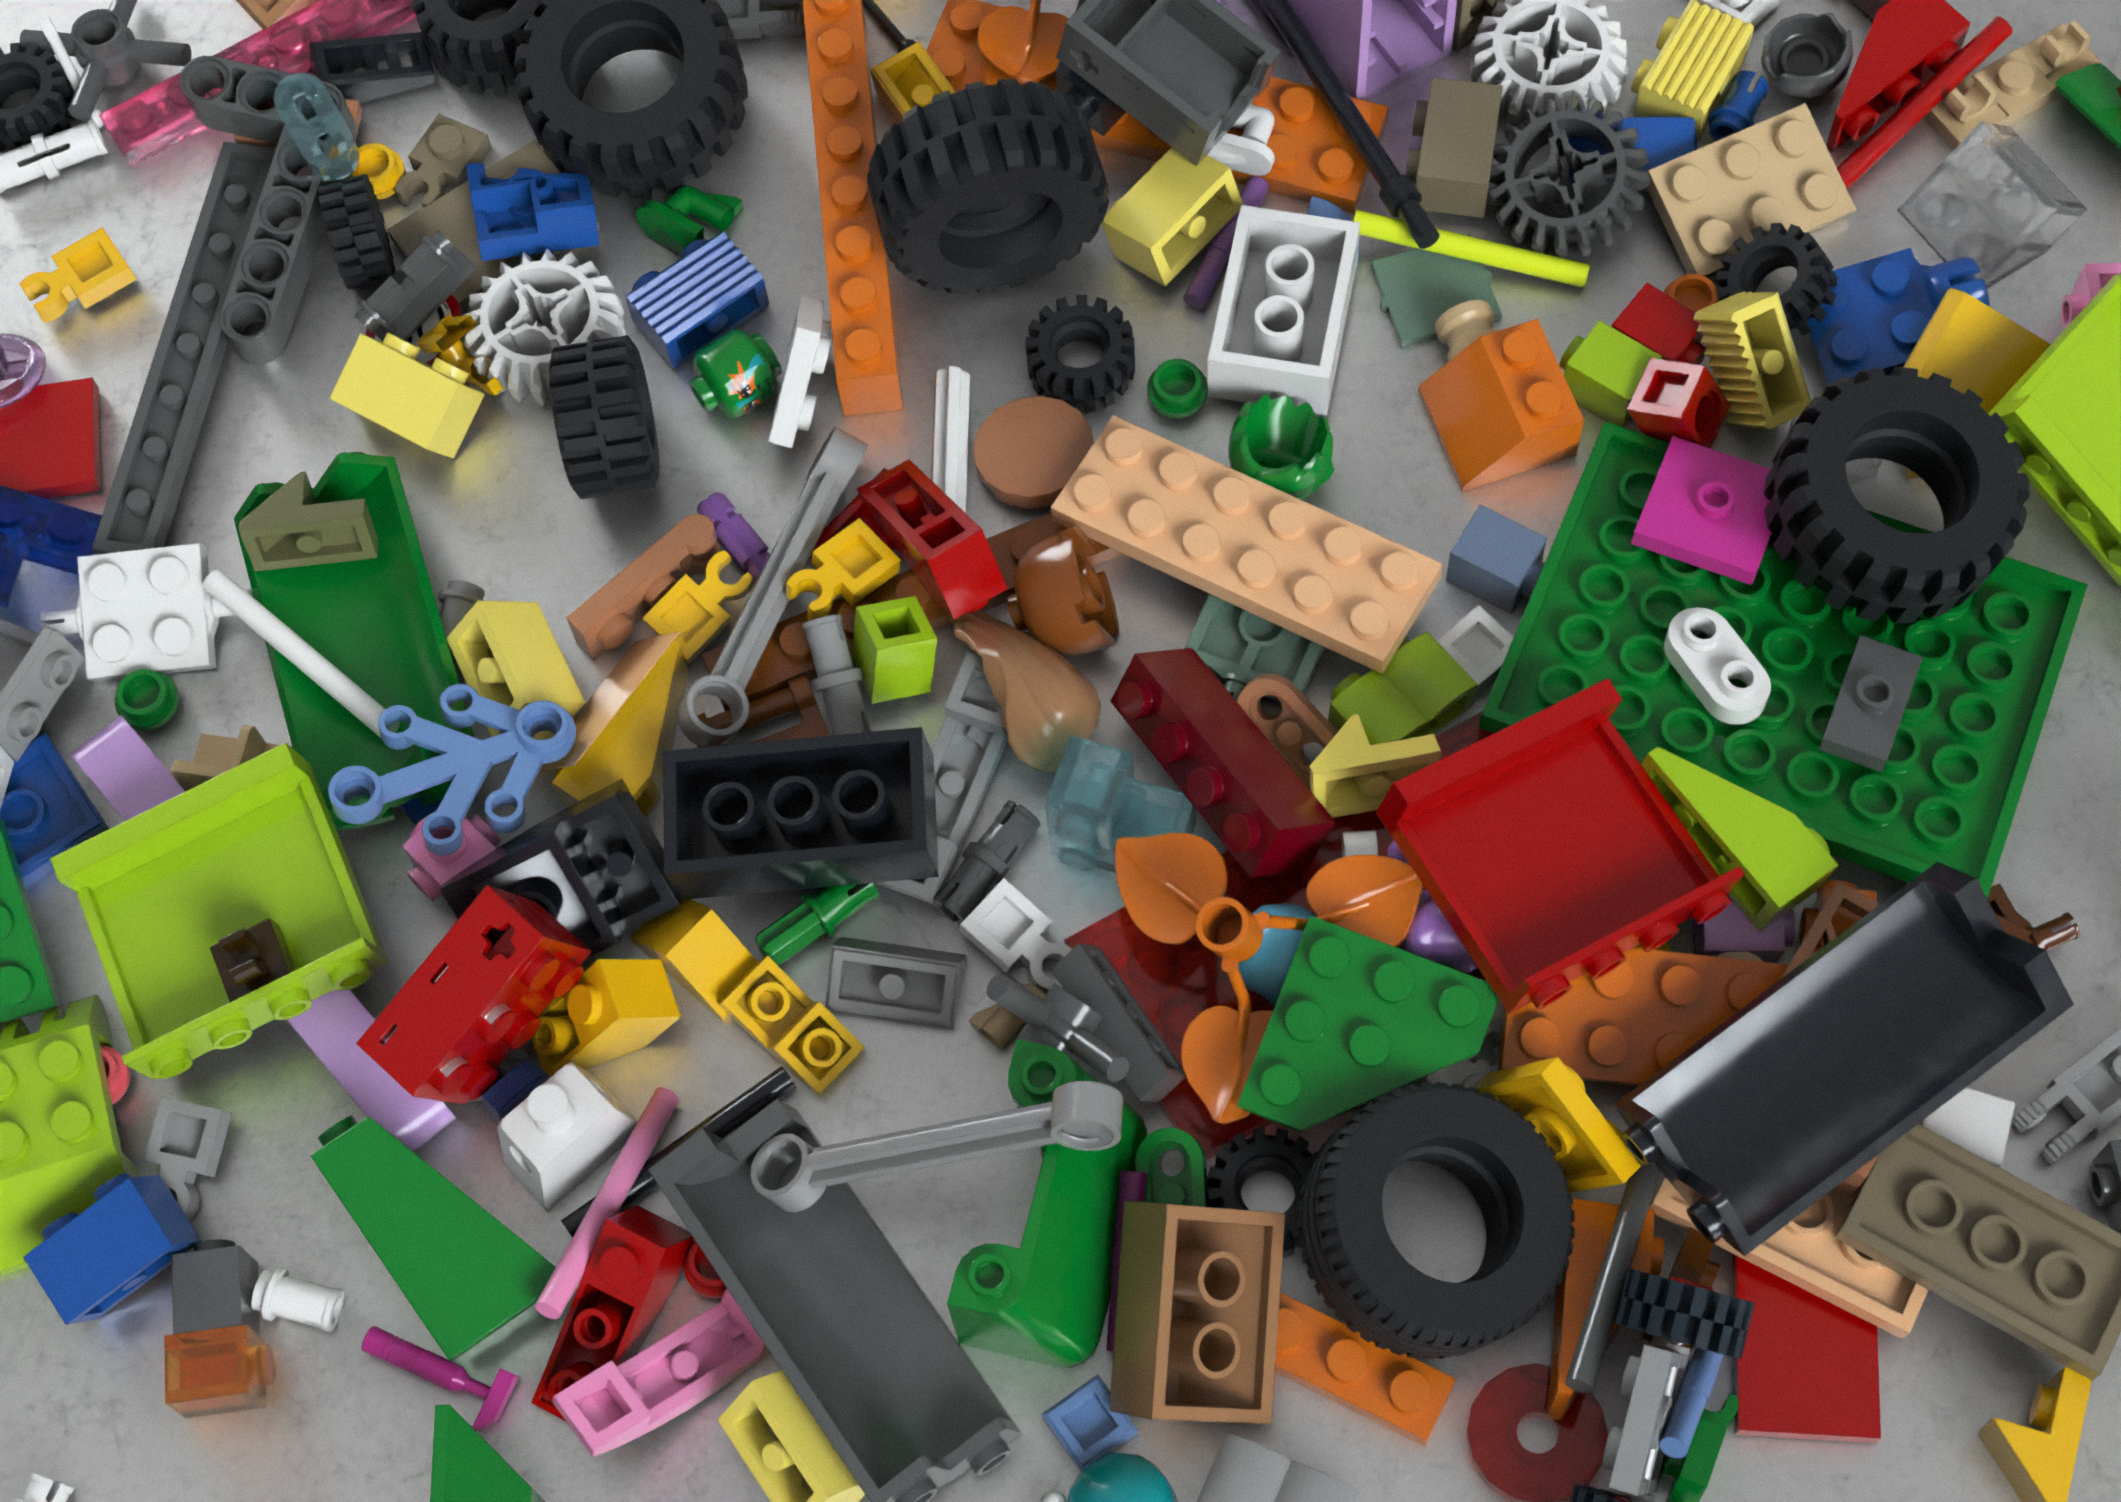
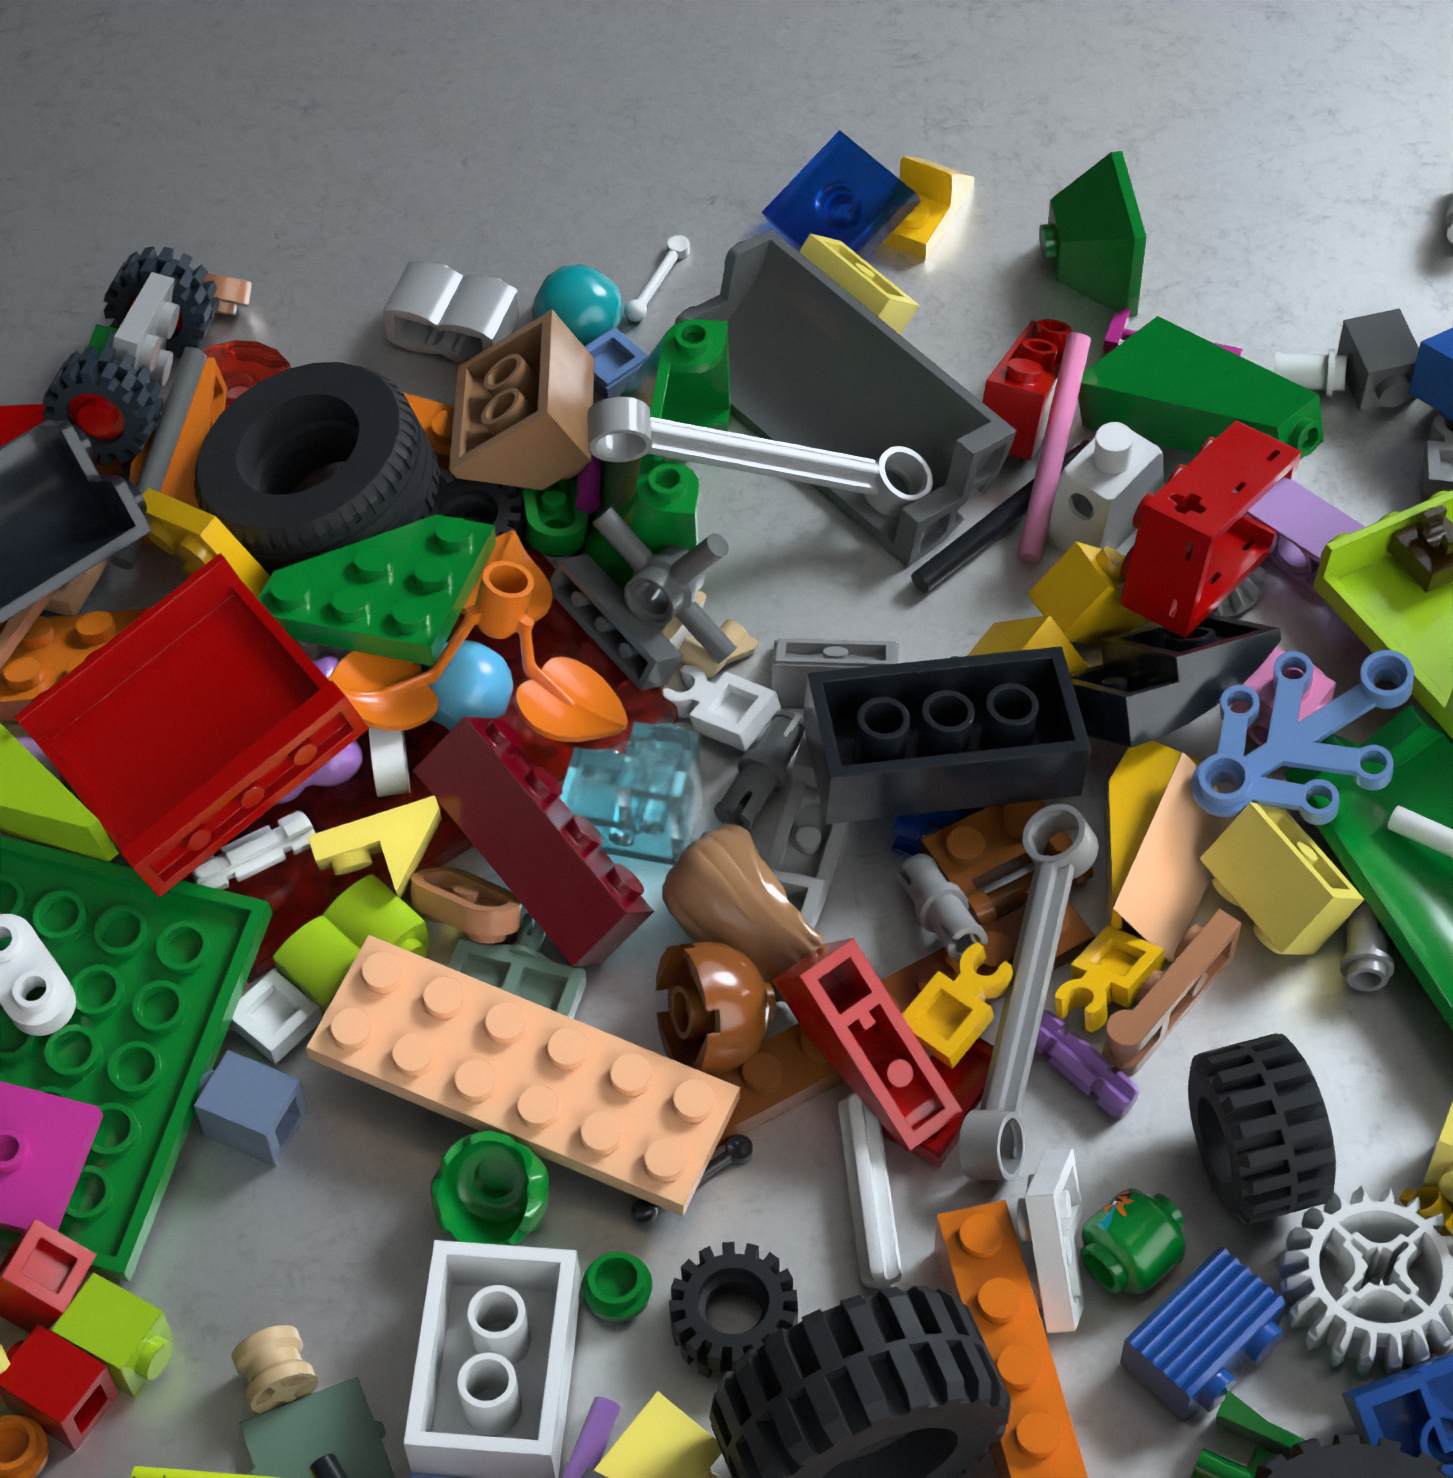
camera: 170 degrees right, 10 degrees down
clear orange brick [164,1325,276,1418] -> none
bright pink slope [552,1289,770,1457] -> none
yellow slope [718,956,865,1095] -> none
lime brick [851,596,937,704] -> none
nougat tile [973,396,1094,509] -> none
orange slope [1418,319,1584,492] -> none

